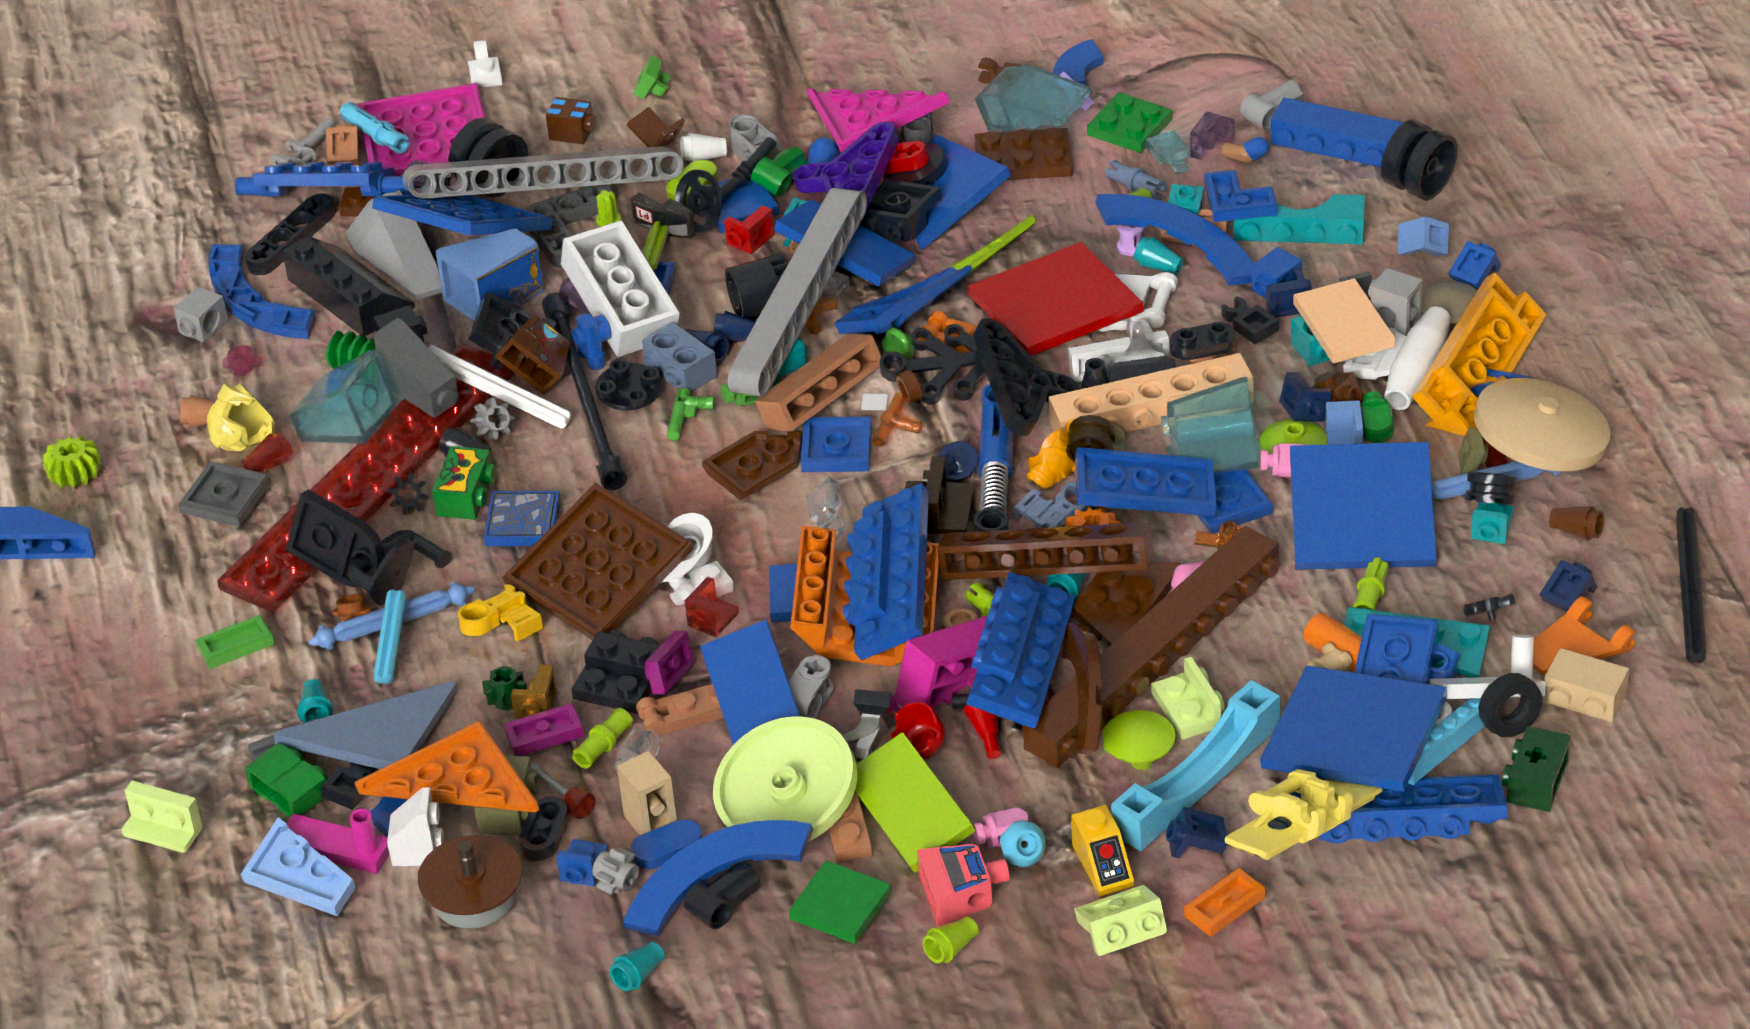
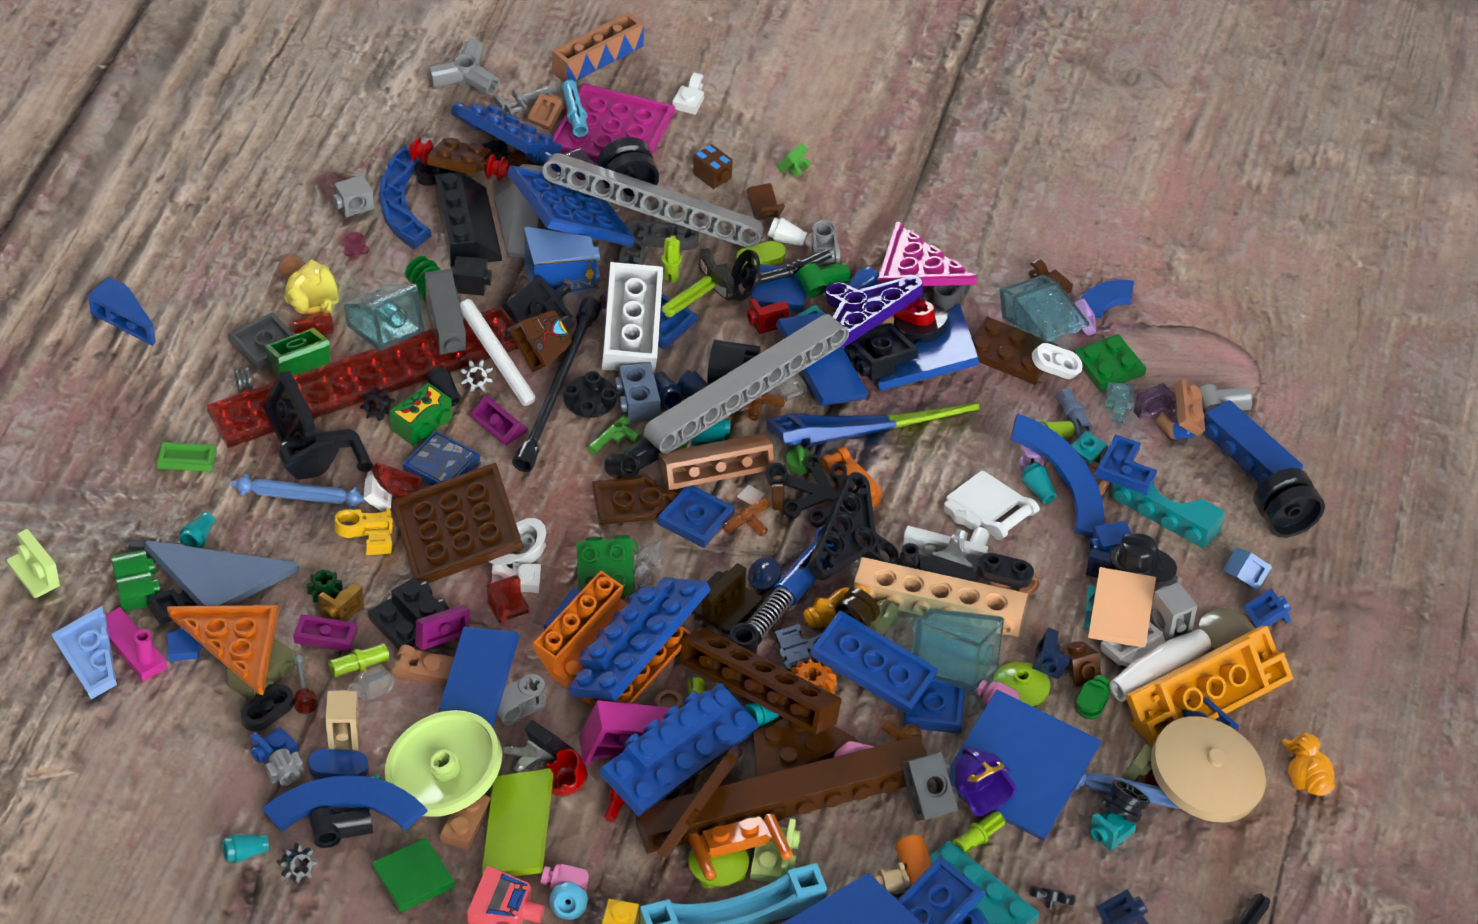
camera: 25 degrees right, 5 degrees up
lime gear [43,435,101,489] -> none
dark orange plate [332,594,372,621] -> none
medium azure axle [374,589,406,685] -> none
white slope [387,787,444,867] -> none
reddish brown piece [418,835,523,928] -> none
blue plate [572,313,611,370] -> none
red tile [967,242,1144,356] -> none
black plate [1221,296,1279,344] -> none
medium blue panel [1325,401,1363,445] -> none
reddish brown cone [1549,506,1604,541] -> none
none -> dark grey bush [234,367,253,393]
none -> green slope [264,328,330,380]
none -> black gear [277,843,318,883]
none -> white plate [363,464,393,512]
none -> clear red plate [372,463,423,497]
none -> reddish brown plate [408,137,510,181]
none -> light grey piece [427,38,500,96]
none -> magenta slope [469,395,529,446]
none -> nougat brick [552,12,644,82]
none -> green bracket [576,535,639,596]
none -> black piece [604,438,661,478]
none -> orange plate [688,814,793,881]
none -> dark grey brick [900,752,959,821]
none -> dark purple helmet [954,746,1017,816]
none -> white plate [1032,343,1082,379]
none -> black piece [1110,533,1177,582]
none -> nougat plate [1174,379,1205,436]
none -> light orange hair [1282,732,1335,796]

